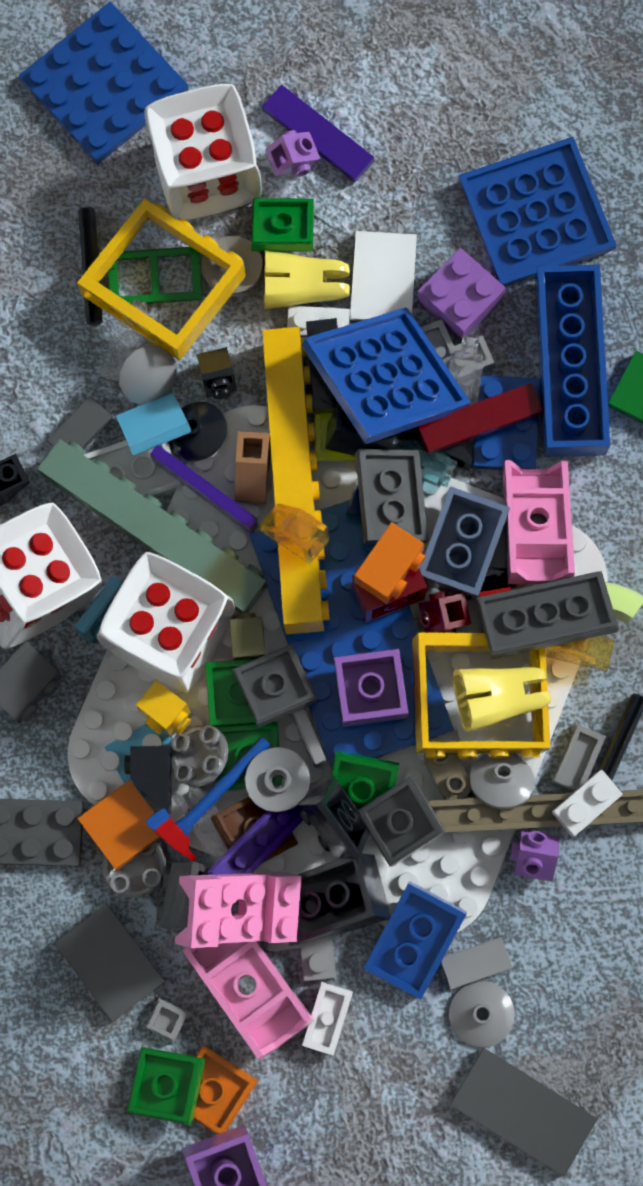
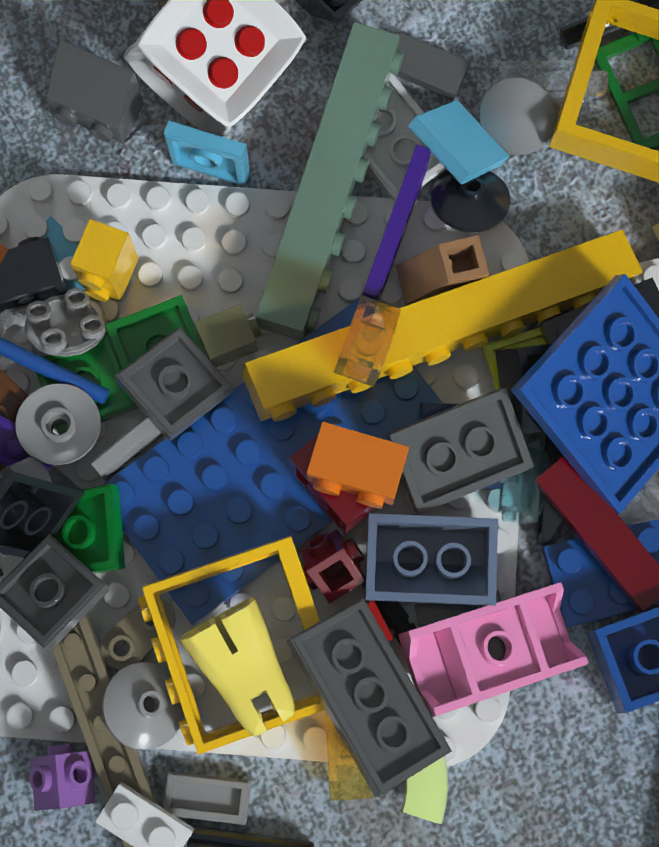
camera: 70 degrees right, 0 degrees up
white piece [97,552,235,693] -> none
black slope [196,347,237,399] -> none
medium lavender brick [334,649,408,727] -> none

